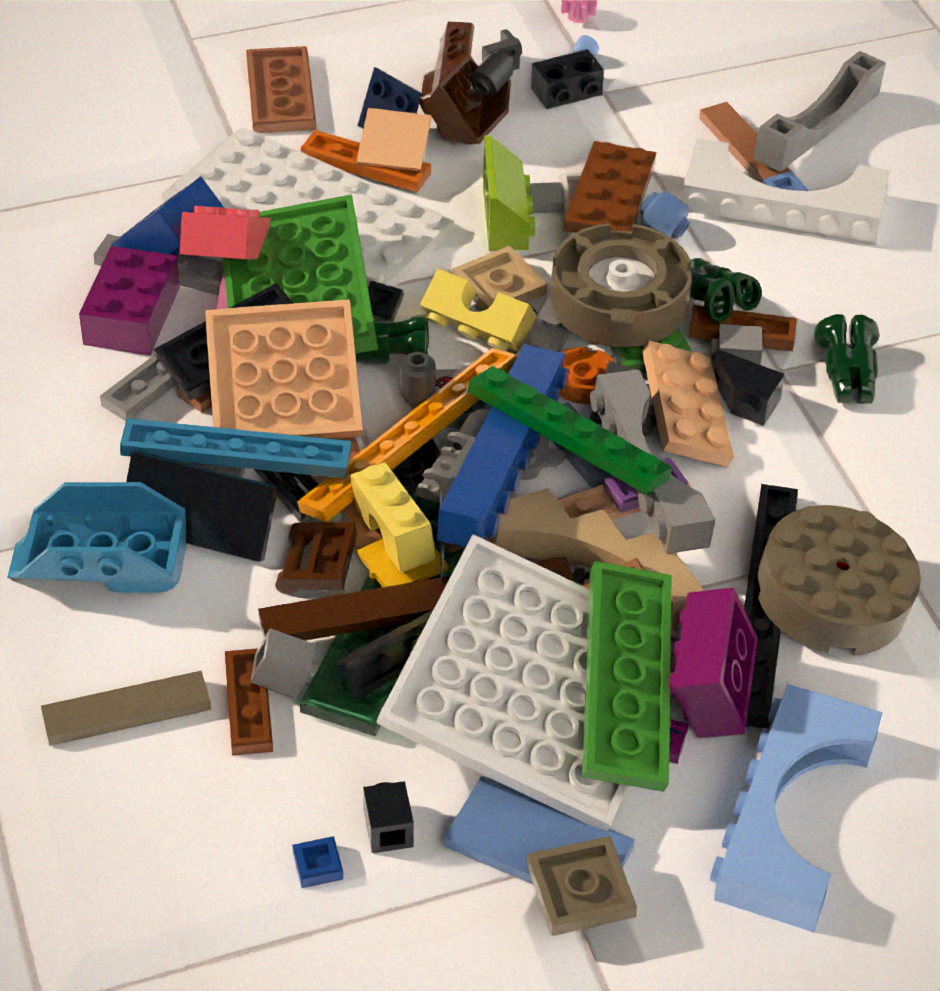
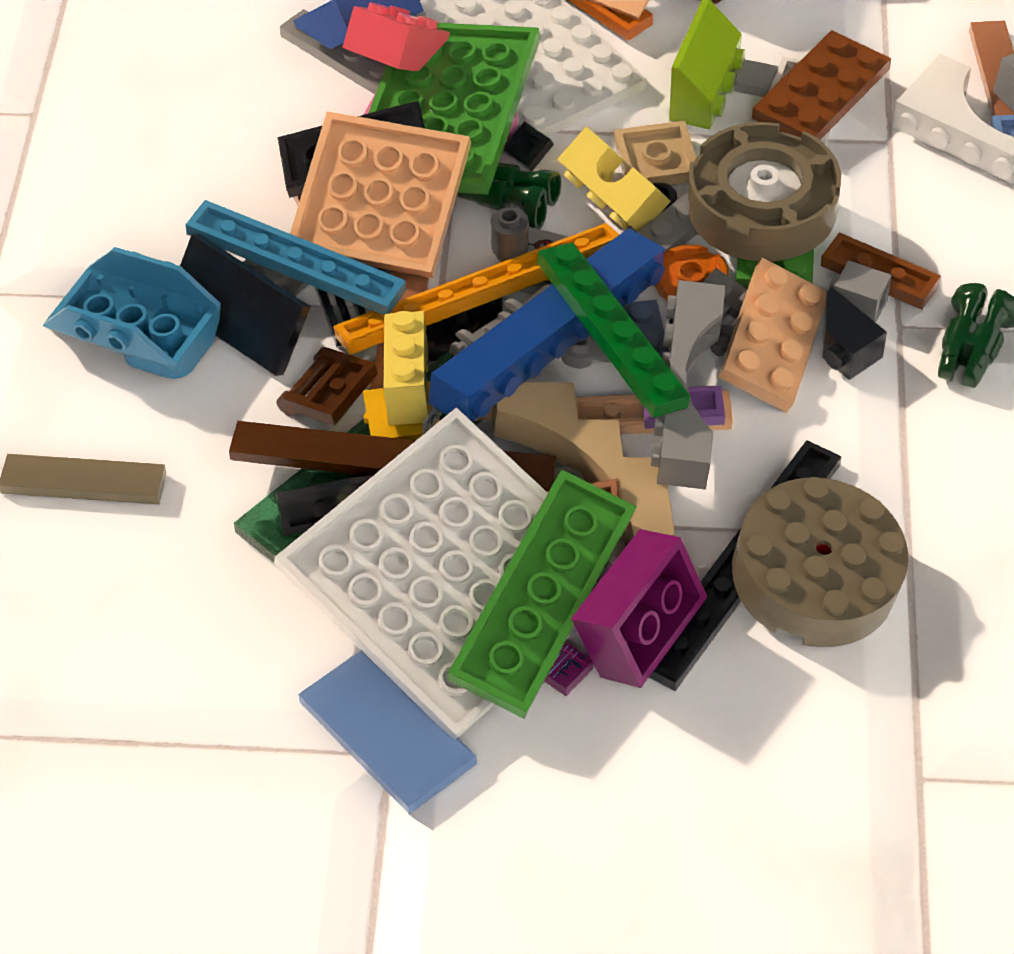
camera: 25 degrees right, 5 degrees up
magenta brick [79,246,180,355] -> none
light grey plate [100,355,176,421] -> none
dark orange tile [225,648,273,756] -> none
light grey brick [250,628,318,698] -> none
blue tile [292,836,344,888] -> none
black brick [363,781,414,853] -> none
dark tan plate [526,836,637,936] -> none
medium blue head [640,191,690,238] -> none
dark green piece [690,258,762,322] -> none
light blue arch [710,684,883,933] -> none

